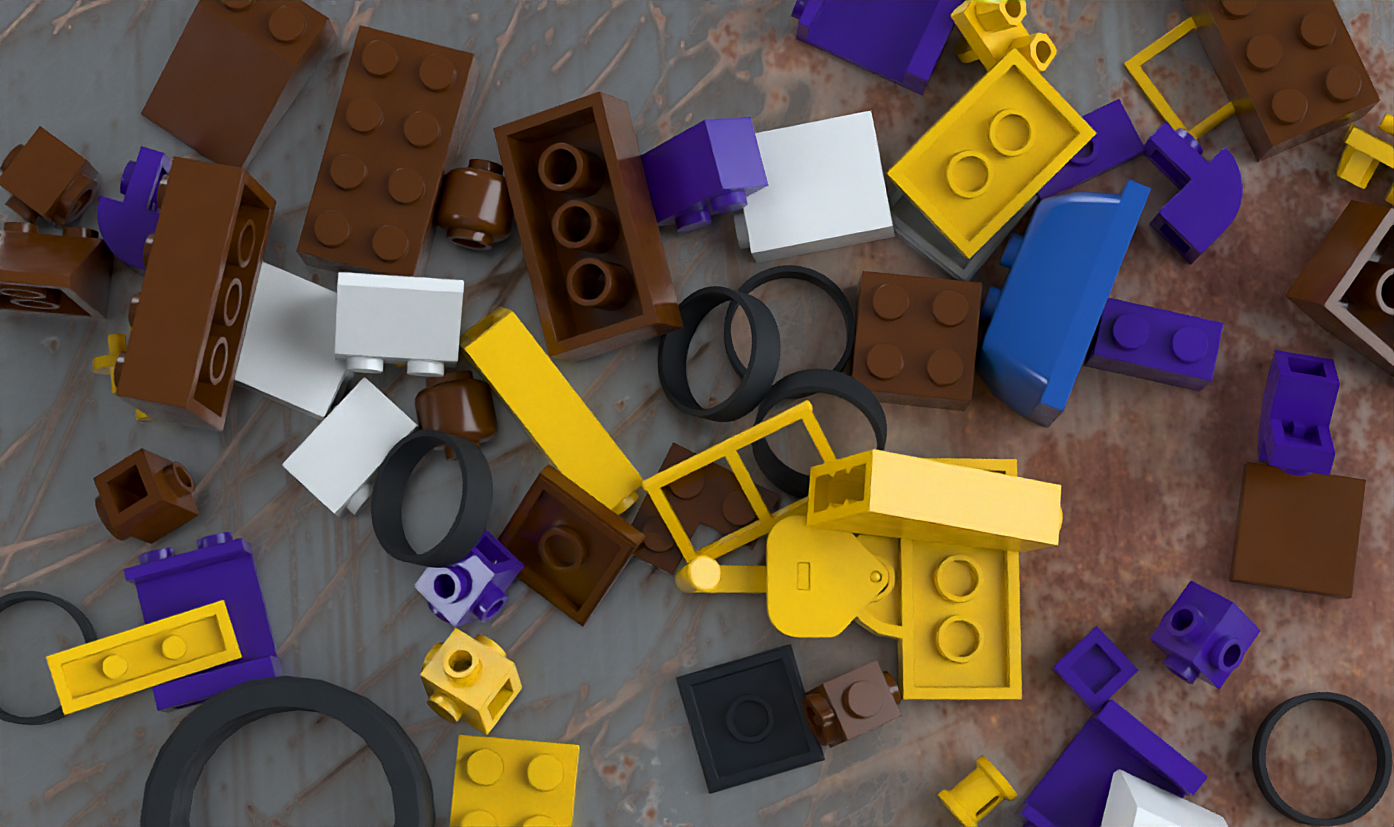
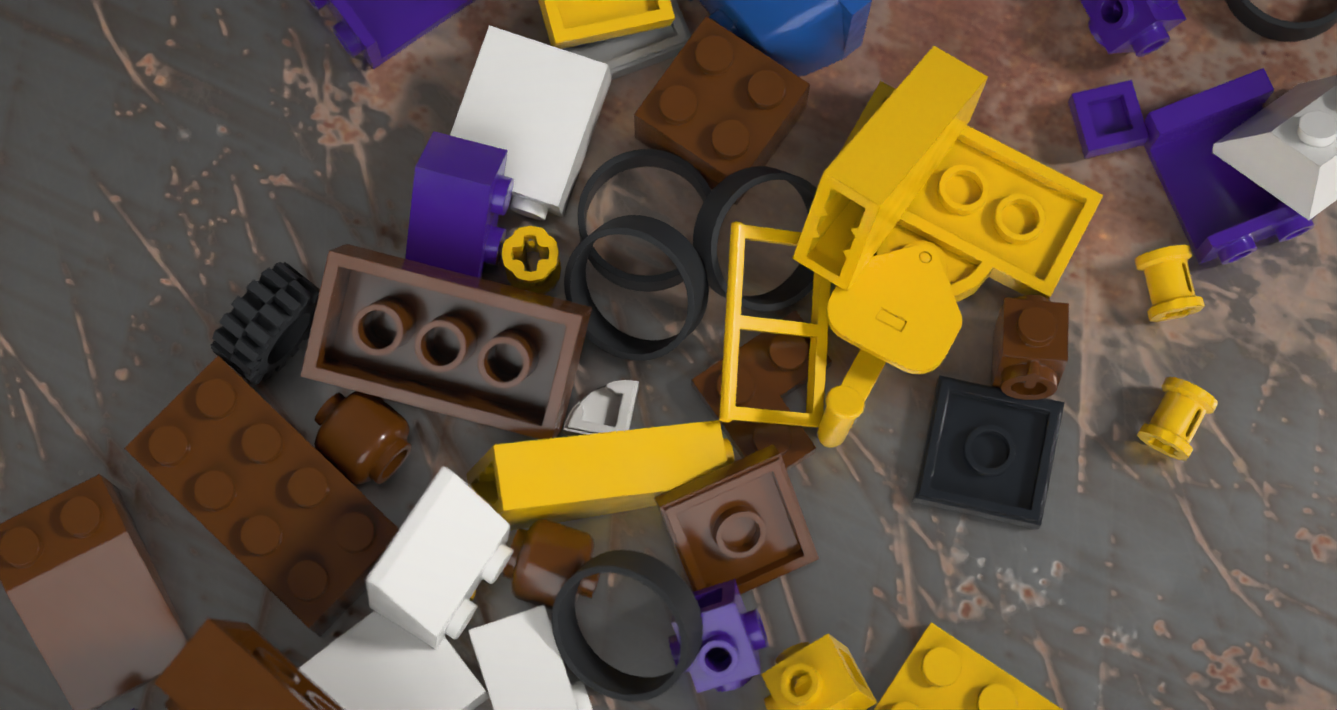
camera: 60 degrees left, 5 degrees down
none -> black tyre [211,262,320,385]
none -> yellow bush [501,226,562,295]
none -> white tile [563,380,639,436]

